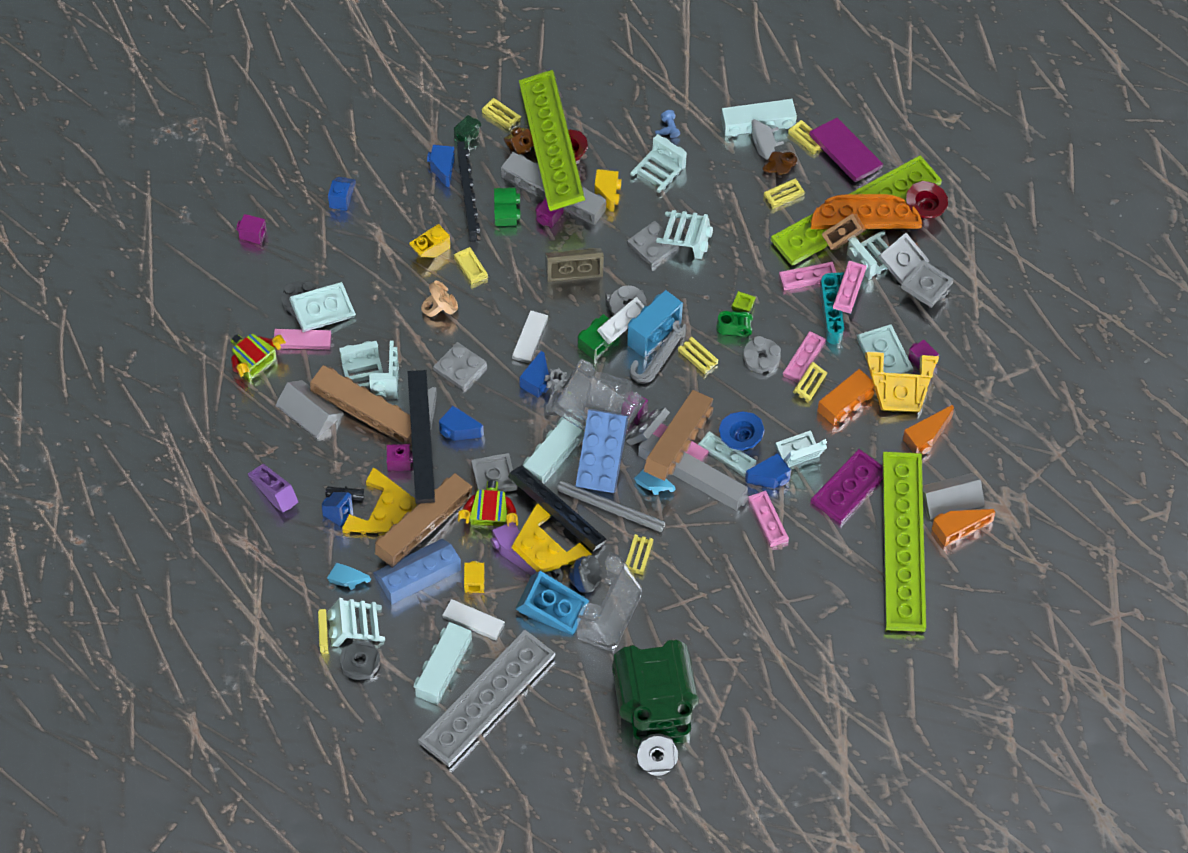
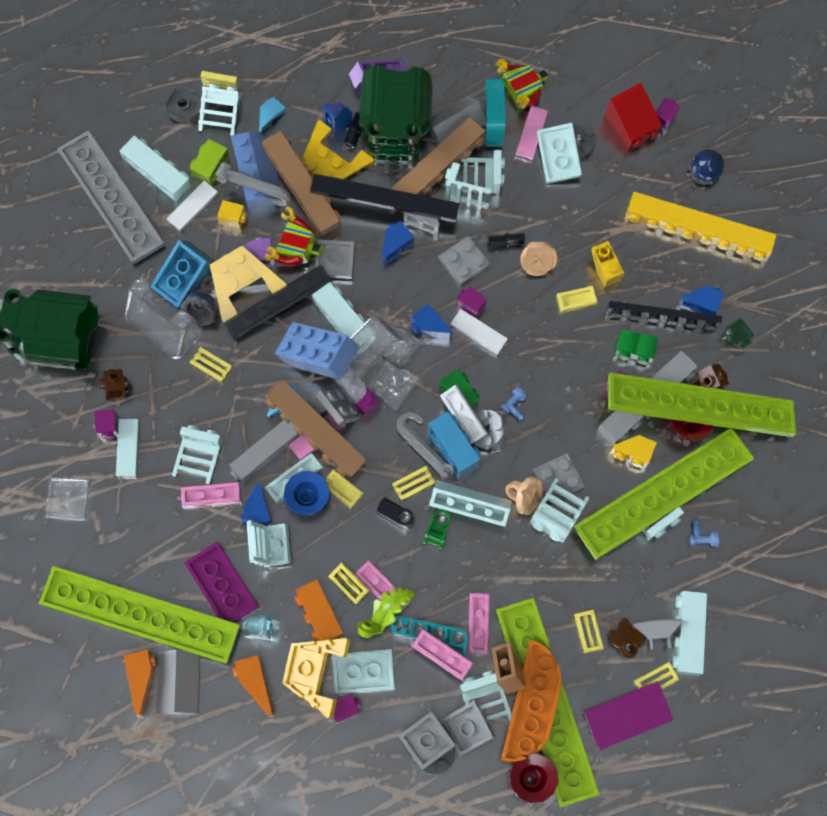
camera: 105 degrees right, 15 degrees up
blue slope [328,177,356,211] -> none
magenta brick [387,444,413,471] -> none
light yellow tile [482,98,521,131] -> none
dark tan slope [545,248,604,282] -> none
light grey gear [545,368,569,393] -> none
light grey axle [557,481,665,532] -> none
lime plate [731,291,756,313] -> none
light grey plate [743,336,781,374] -> none
none -> clear tile [45,478,90,520]
none -> magenta brick [94,409,118,440]
none -> reddish brown brick [99,369,128,401]
none -> light aqua tile [116,419,139,477]
none -> light aqua plate [172,425,223,485]
none -> lime brick [190,139,229,186]
none -> light grey piece [216,163,291,207]
none -> clear light blue slope [242,615,272,640]
none -> light yellow tile [325,469,364,509]
none -> lime plant [357,587,415,638]
none -> dark green piece [359,65,433,163]
none -> black piece [376,497,415,529]
none -> light aqua brick [429,480,512,527]
none -> magenta brick [457,286,487,318]
none -> teal beam [485,78,505,147]
none -> black axle [488,233,525,247]
none -> medium blue piece [499,387,527,421]
none -> light nougat tile [505,476,544,515]
none -> lime plate [573,428,754,560]
none -> red slope [605,82,662,150]
none -> yellow brick [625,192,777,261]
none -> dark blue hair [689,149,724,185]

